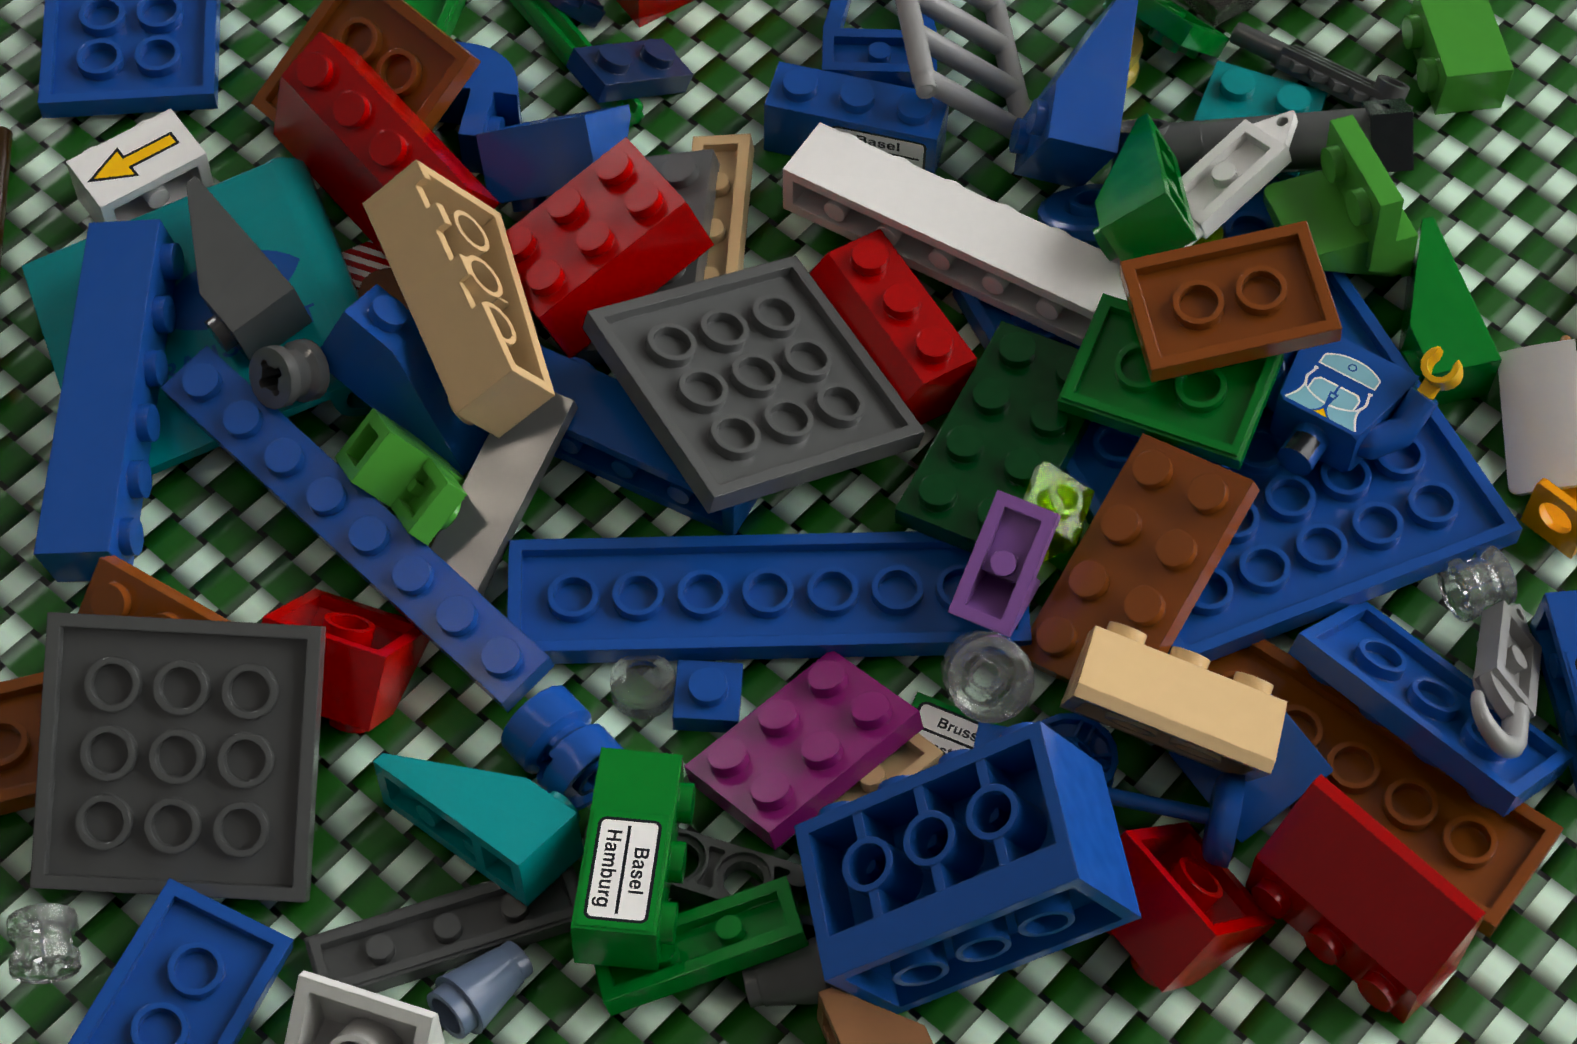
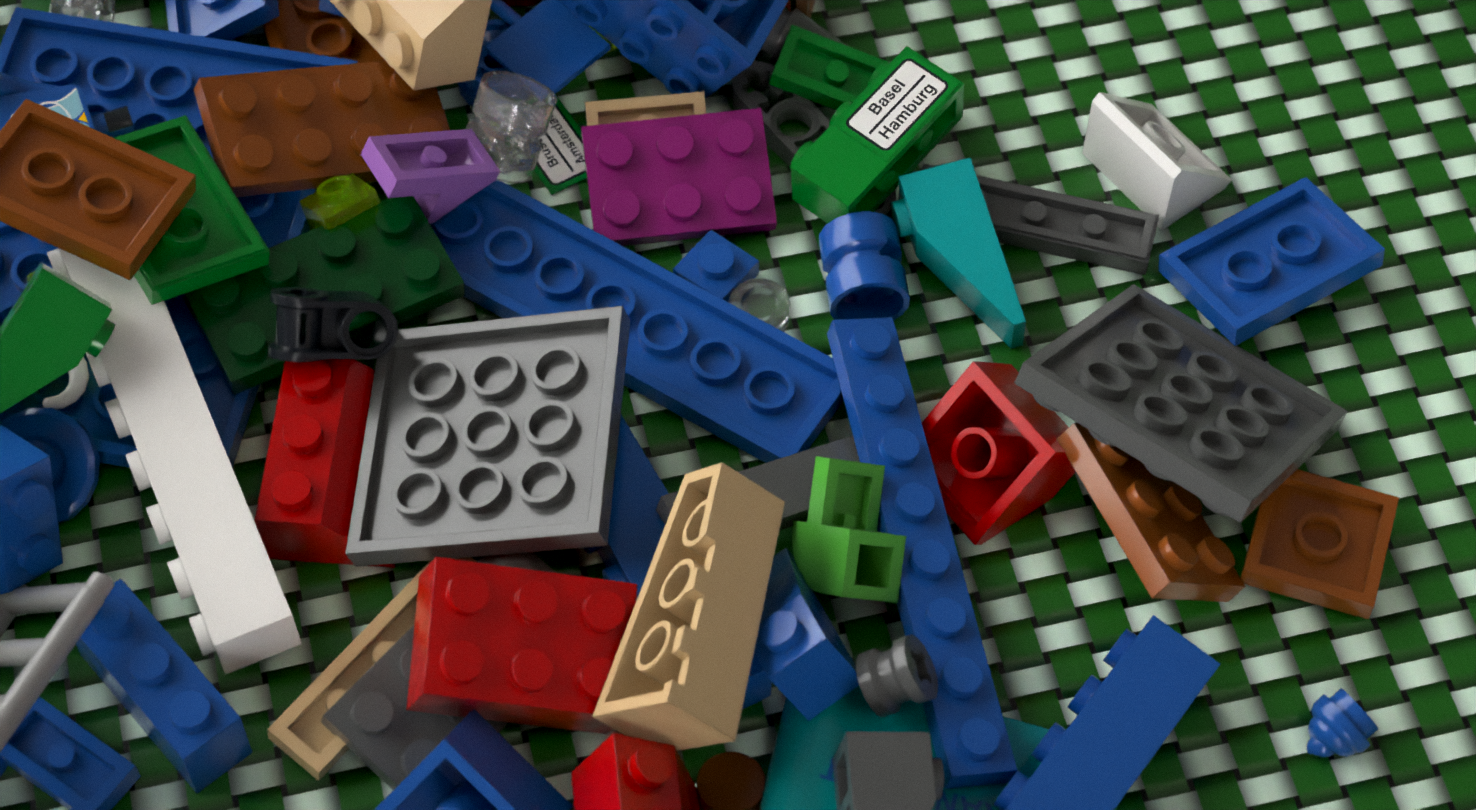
camera: 145 degrees left, 0 degrees up
clear wheel [6,903,82,984] -> none
sand blue cone [427,941,533,1039] -> none
none -> black piece [268,287,398,362]

